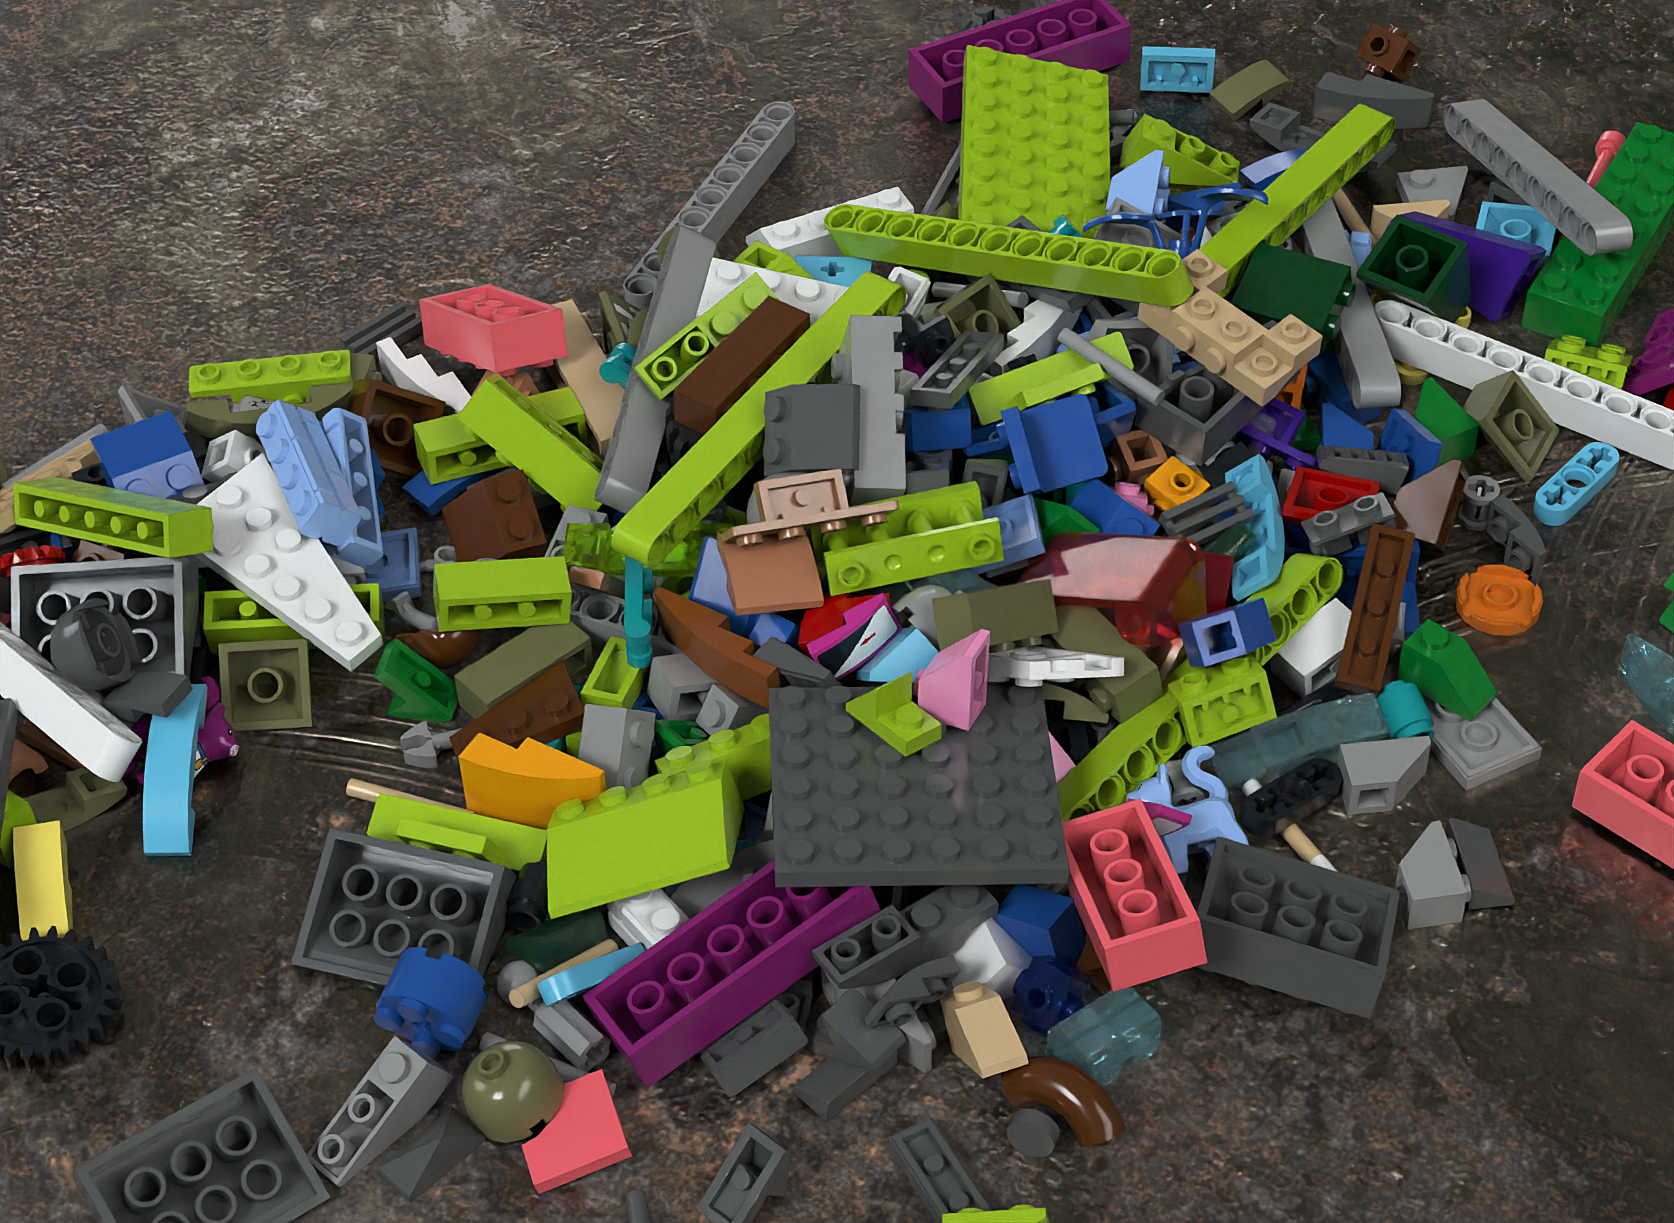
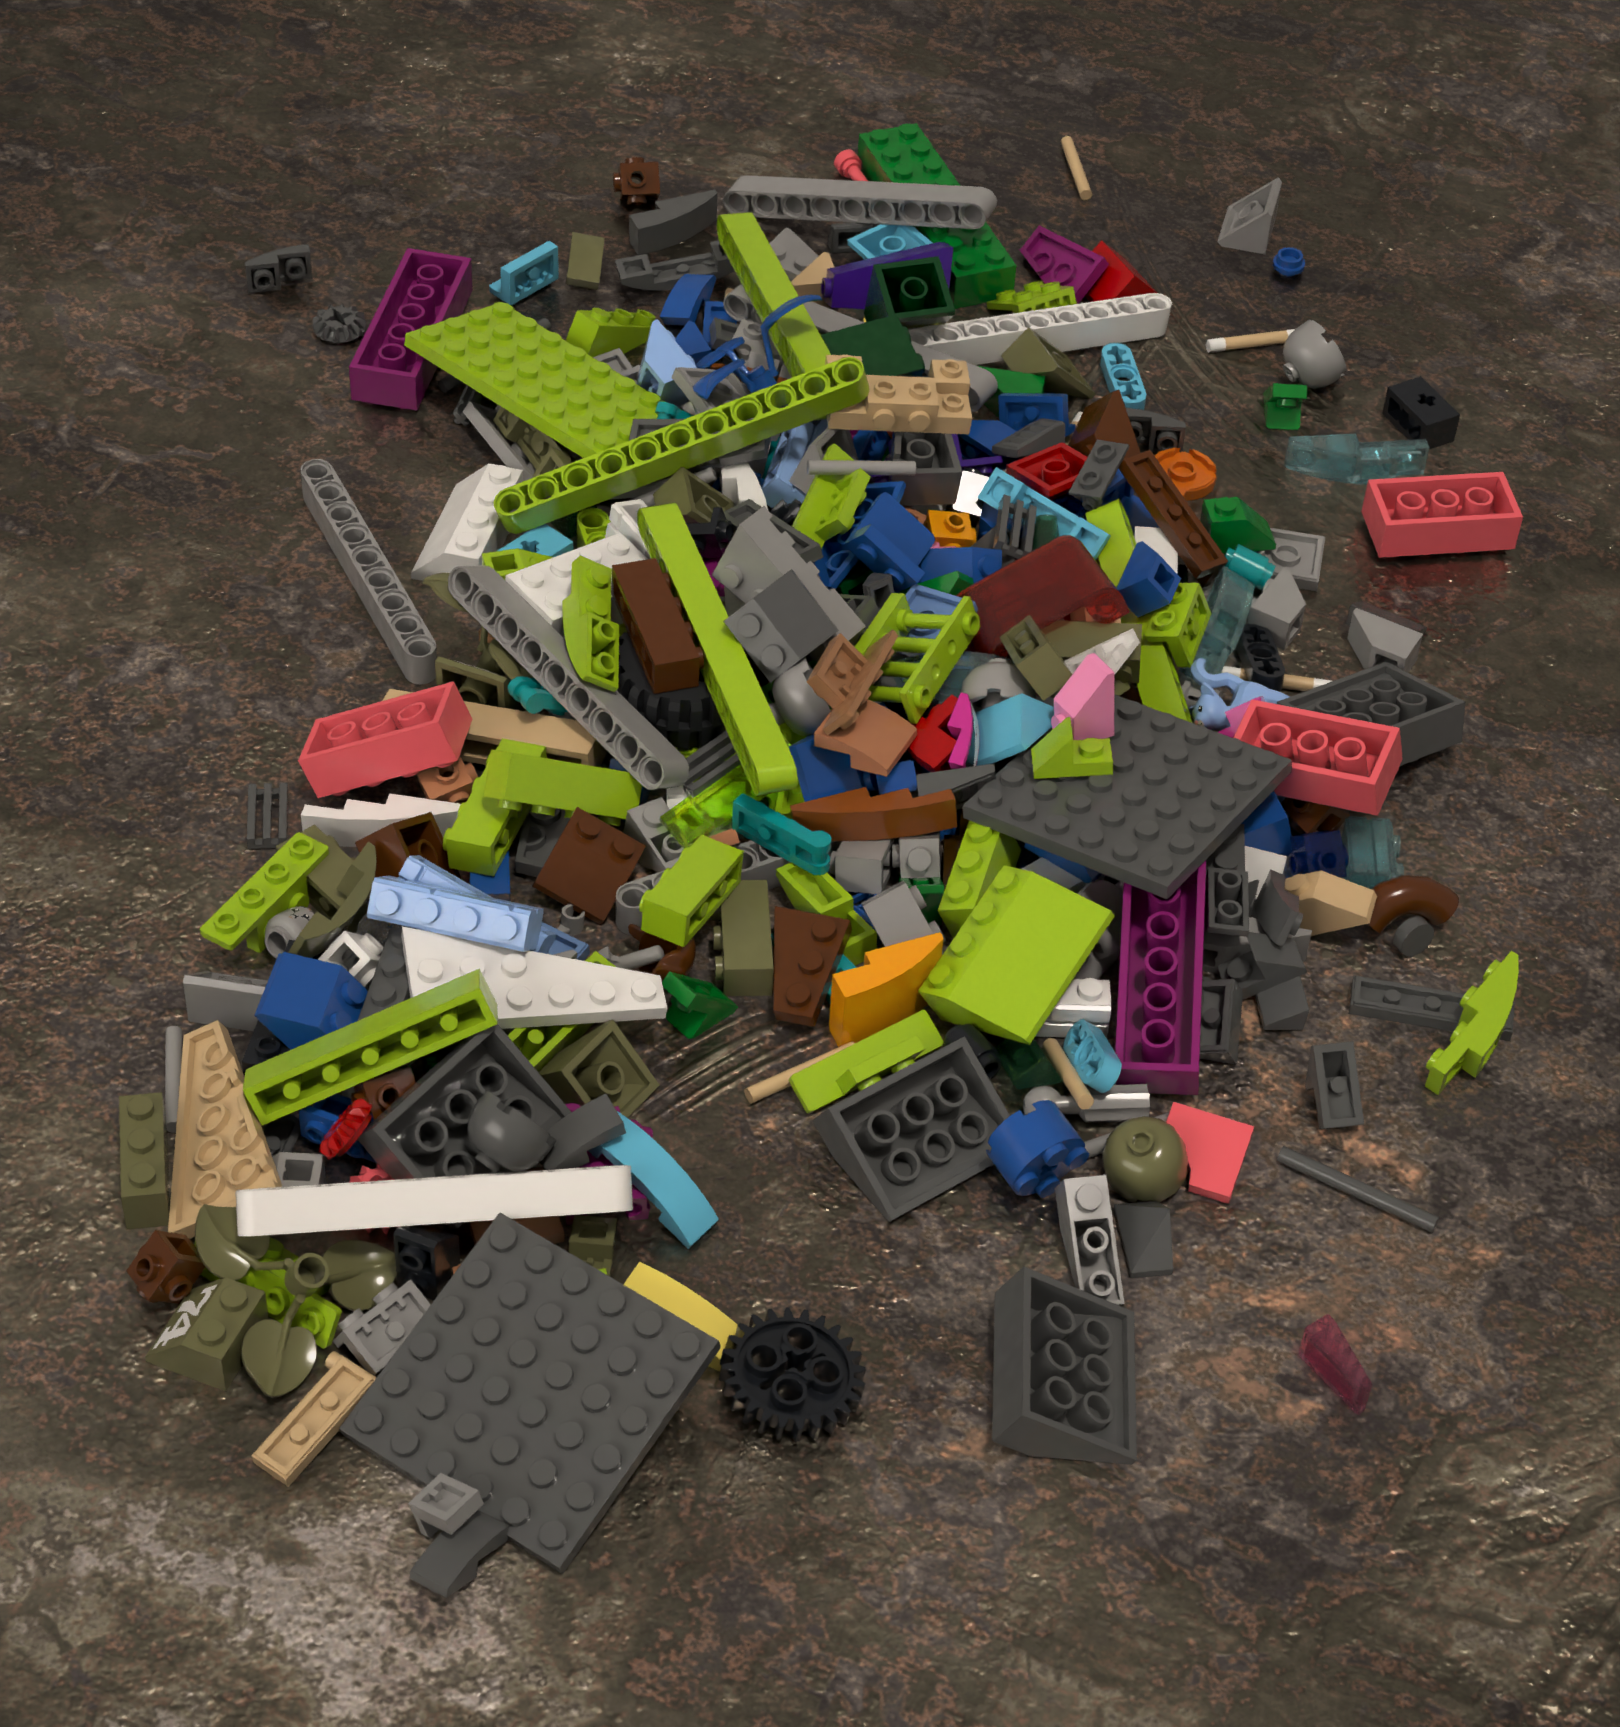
camera: 55 degrees left, 0 degrees up
light grey bar [400,721,462,768] -> none

